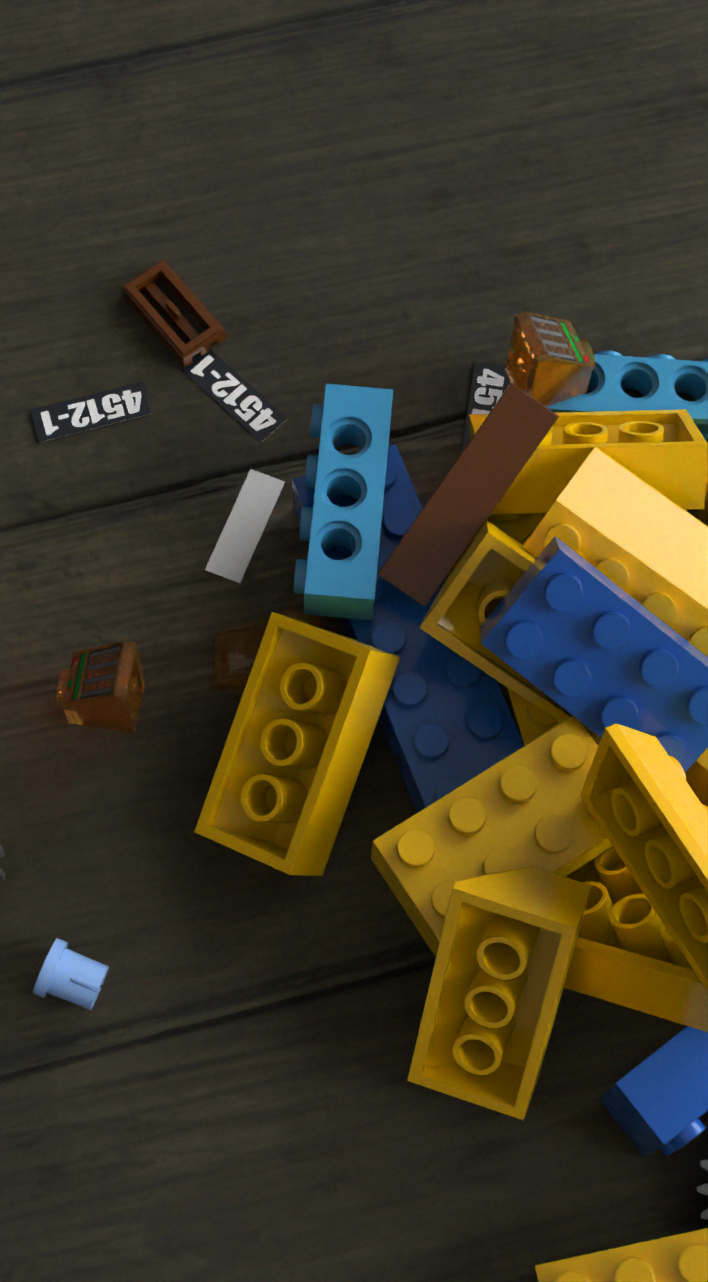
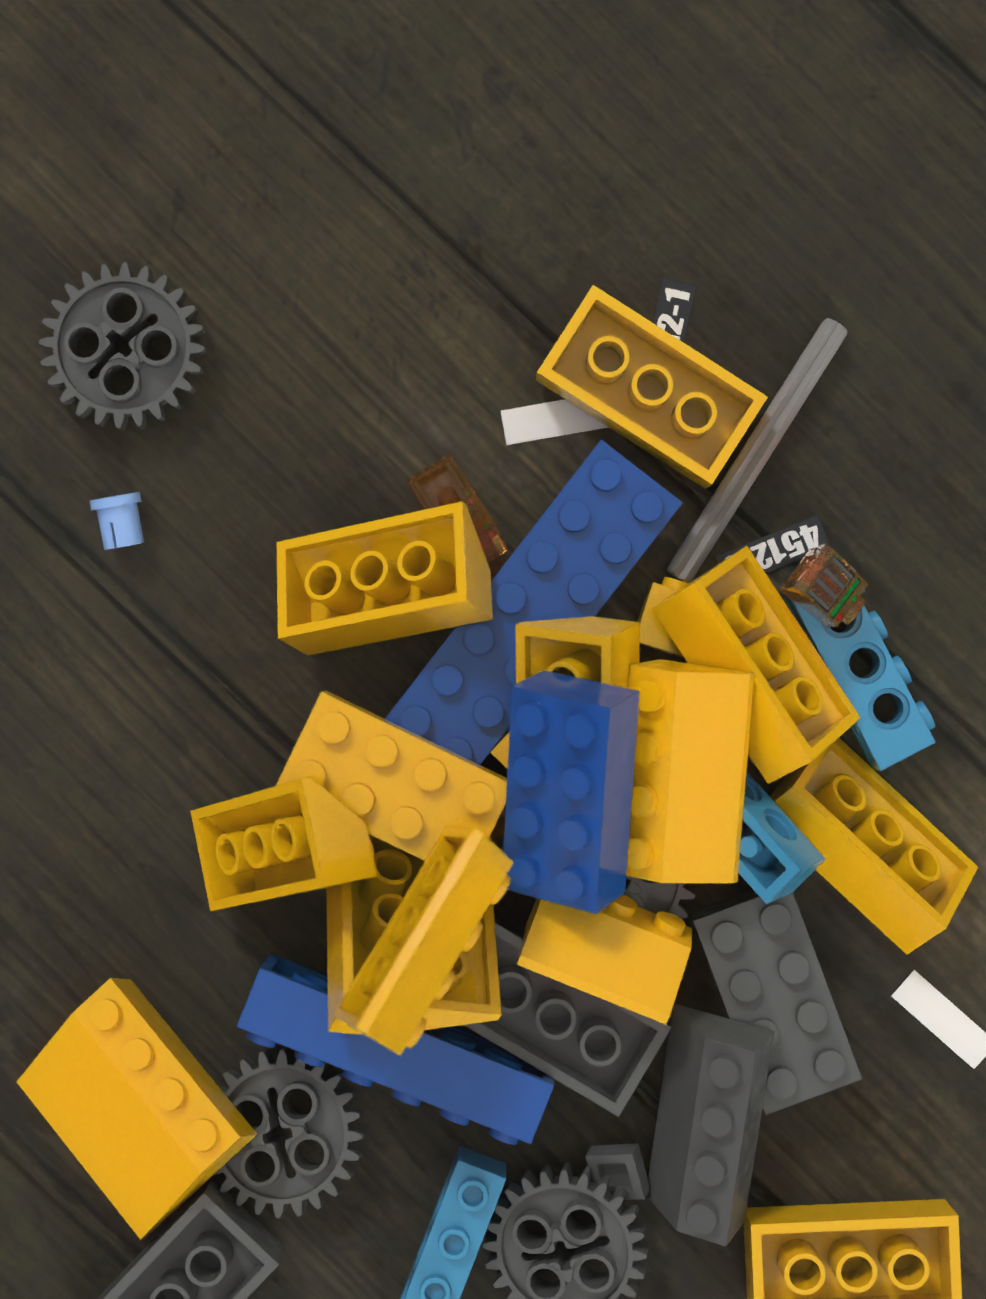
camera: 60 degrees right, 20 degrees up
black sticker [30,382,153,442] -> none
clear orange slope [56,641,146,733] -> none
reddish brown tile [121,259,227,368] -> none
dark azure brick [294,384,393,620] -> none
reddish brown tile [378,383,559,607] -> none
none -> yellow brick [536,285,768,489]
none -> light grey axle [667,318,847,583]

